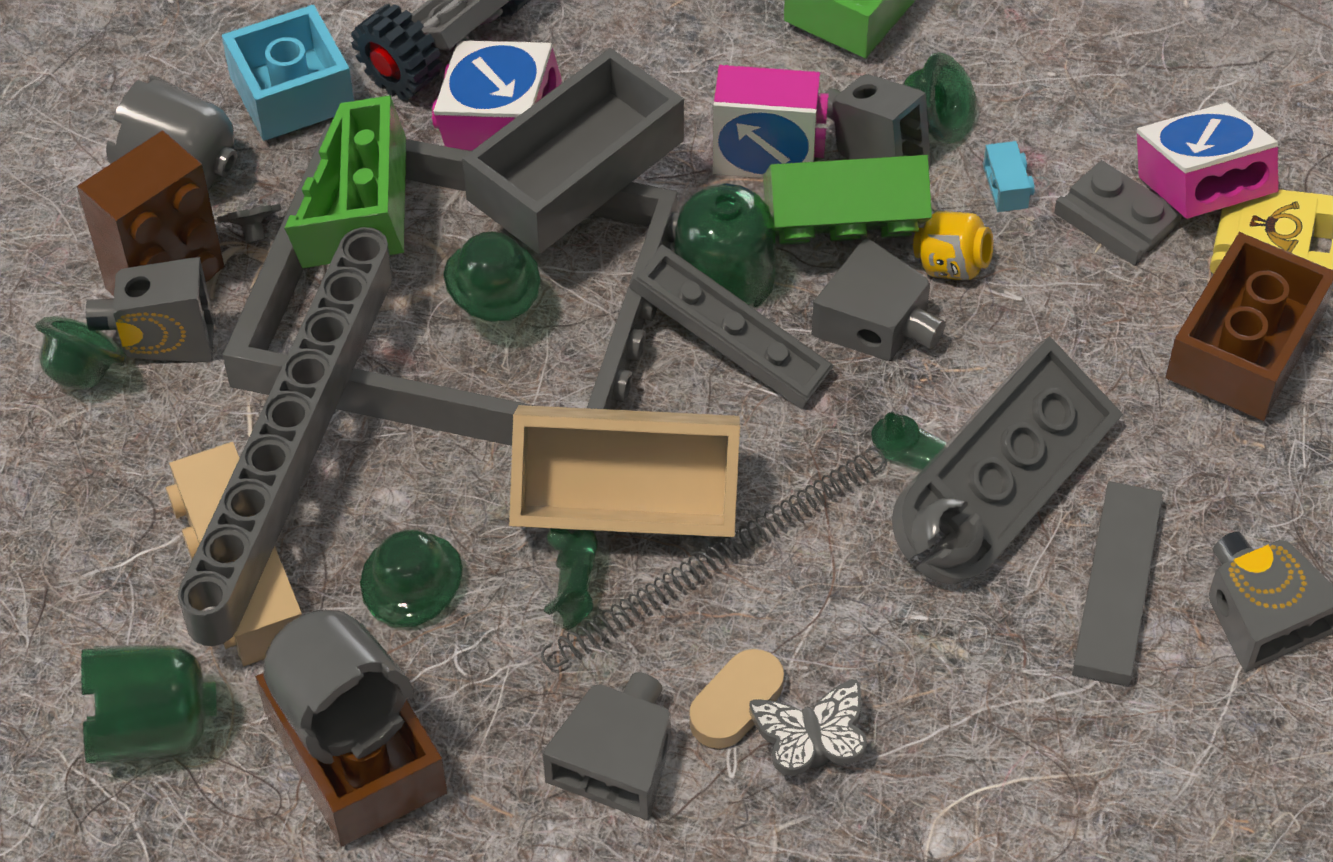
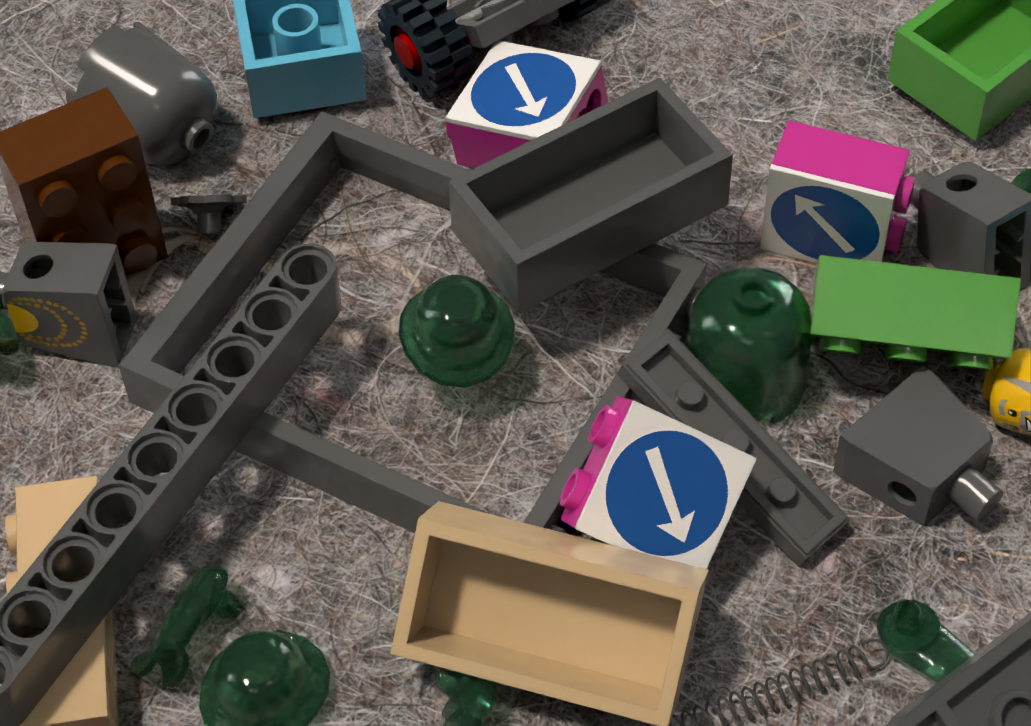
camera: 15 degrees right, 0 degrees up
bright green wedge [284,95,406,268] -> none
none -> clear green piece [130,565,243,690]
none -> piece [560,396,757,569]

